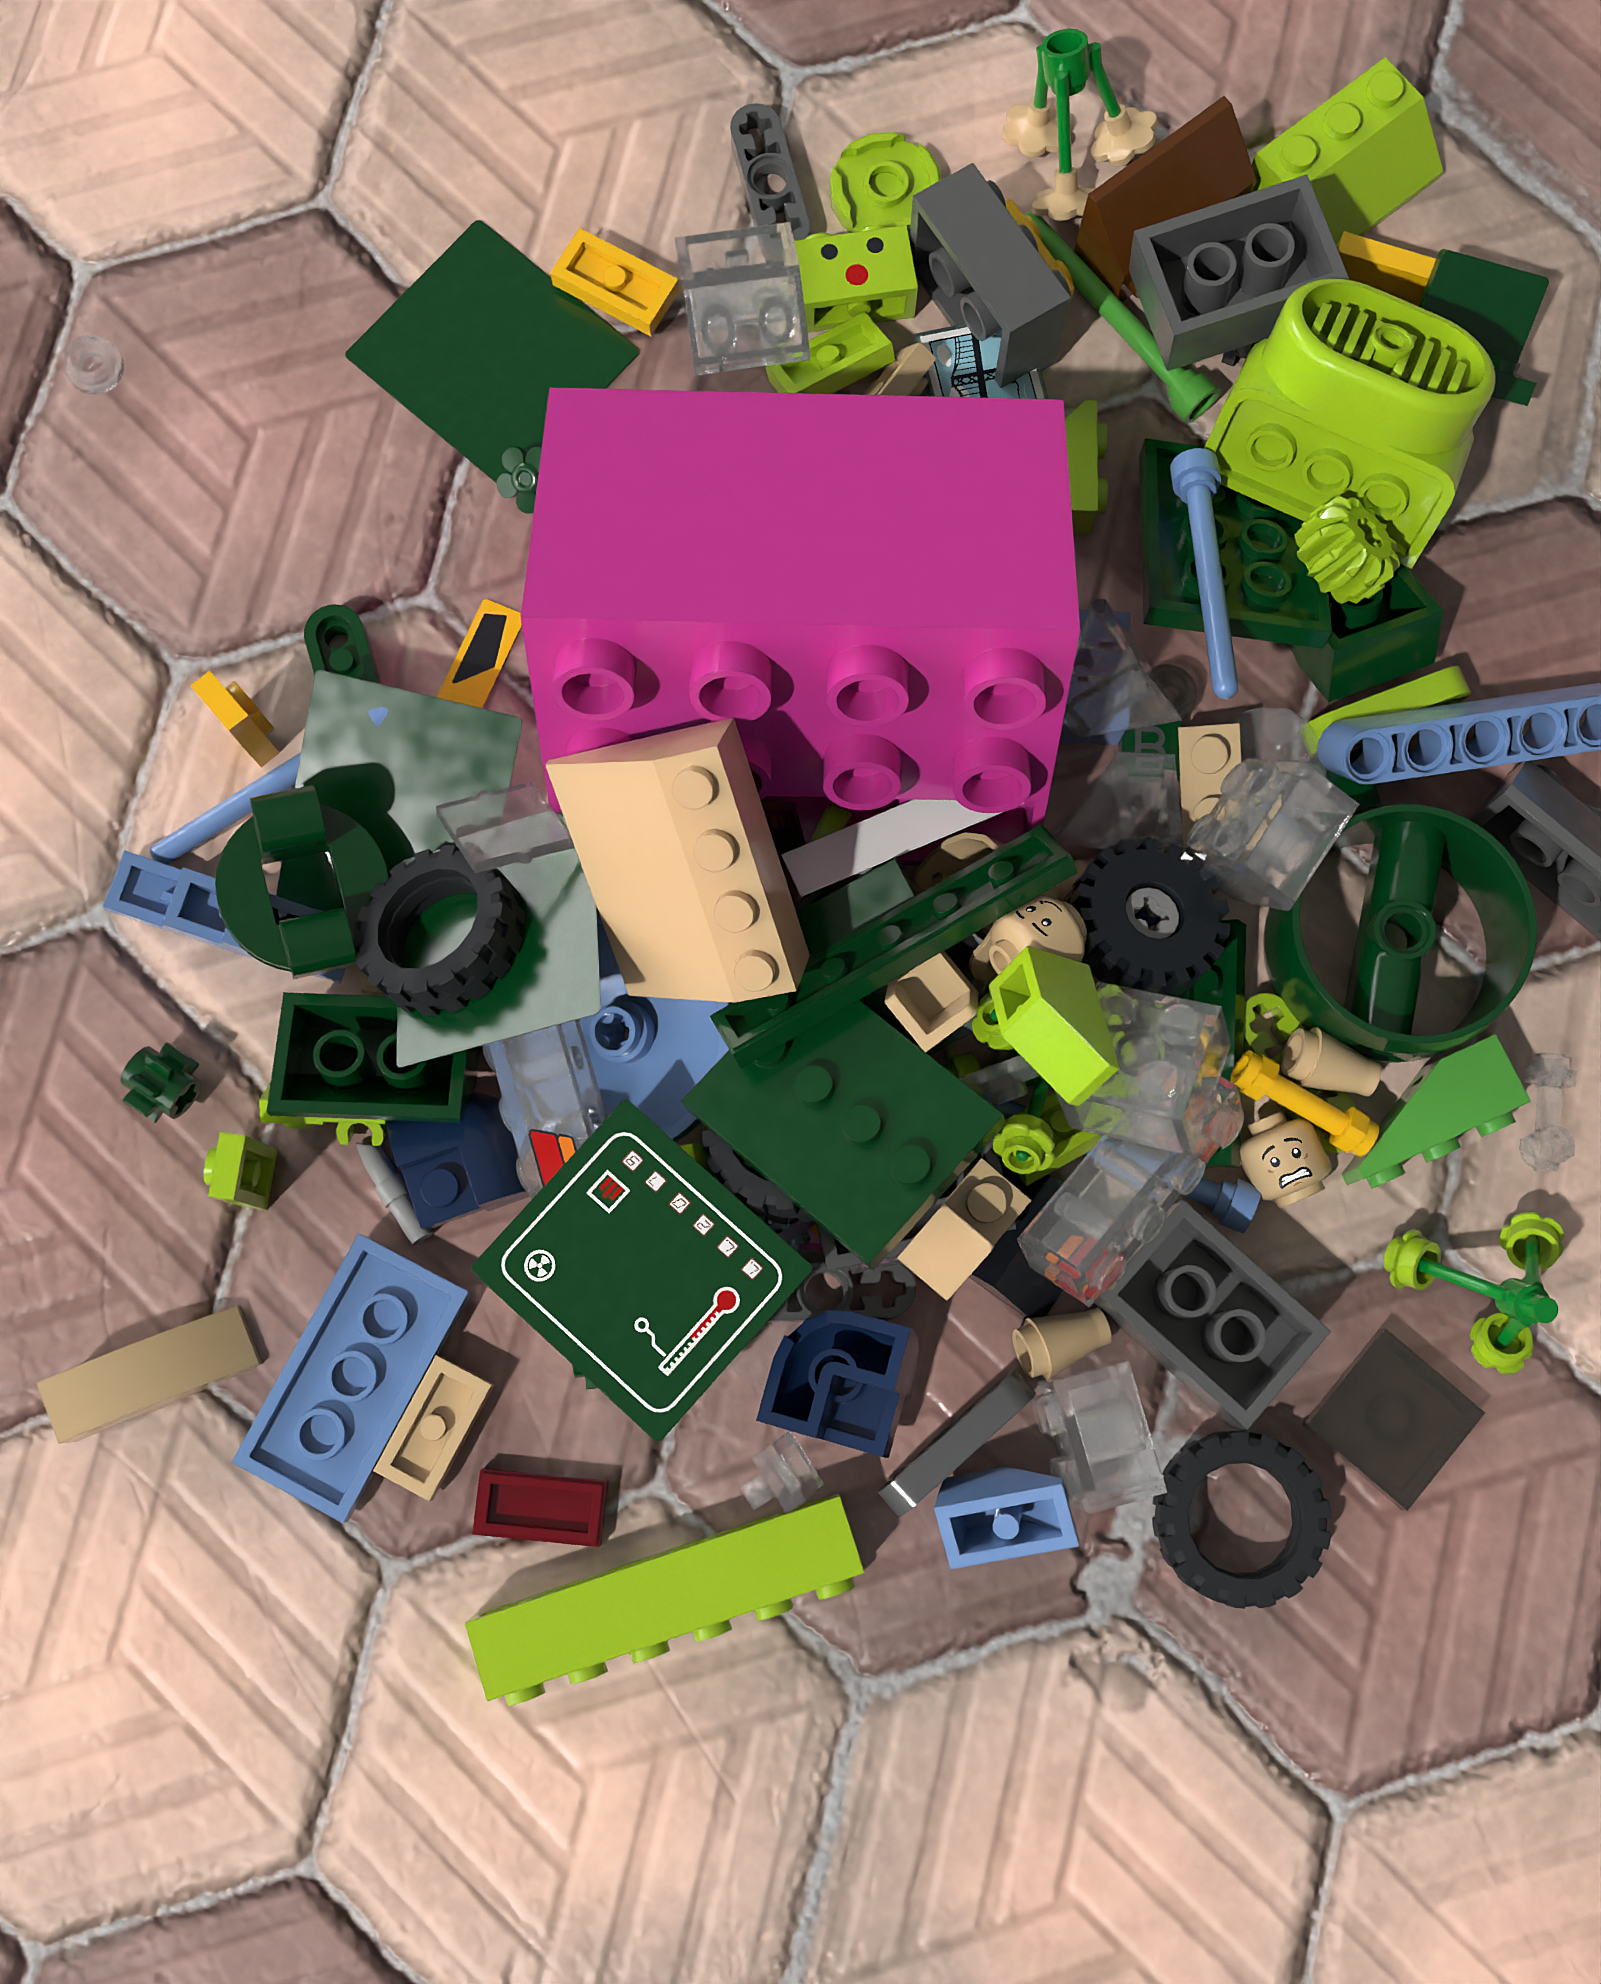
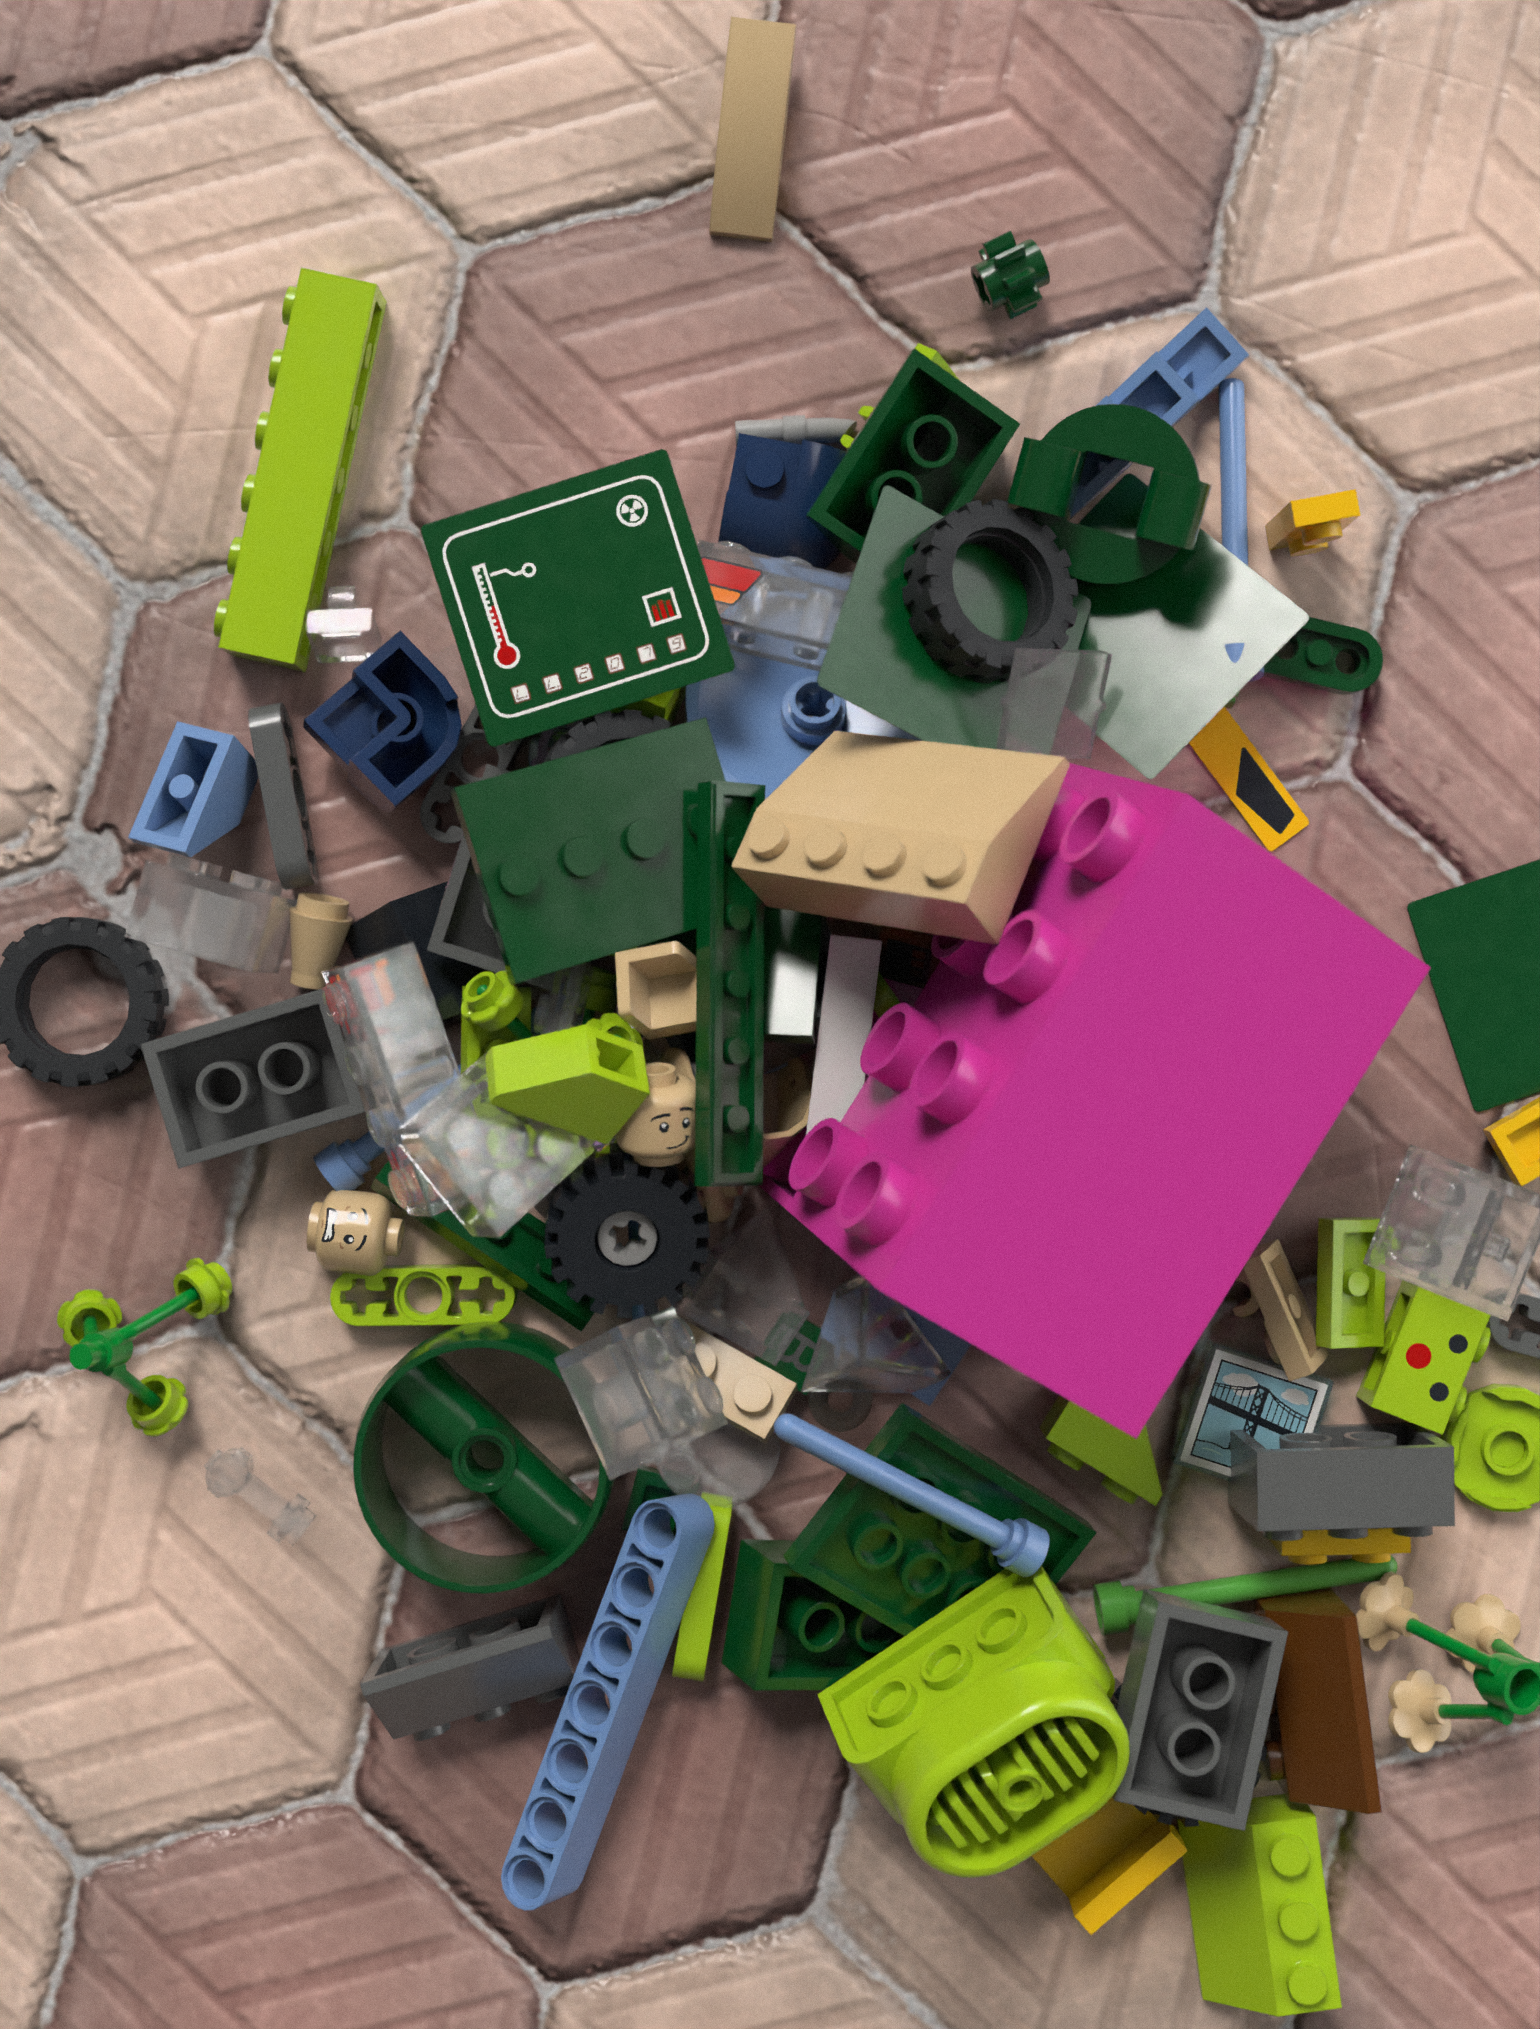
camera: 125 degrees right, 10 degrees up
lime plate [204,1132,278,1210] -> none
medium blue plate [231,1233,472,1523] -> none
tan plate [373,1355,495,1501] -> none
dark red tile [472,1468,609,1547] -> none
dark green plant [497,446,542,514] -> none
tan slope [897,1158,1031,1301] -> none
yellow bar [1230,1050,1379,1157] -> none
tan cone [1281,1027,1382,1097] -> none
lime gear [1294,496,1400,604] -> none
clear smoke tile [1302,1328,1485,1511] -> none
bright green slope [1342,1034,1531,1189] -> none
dark green bracket [1418,249,1549,406] -> none

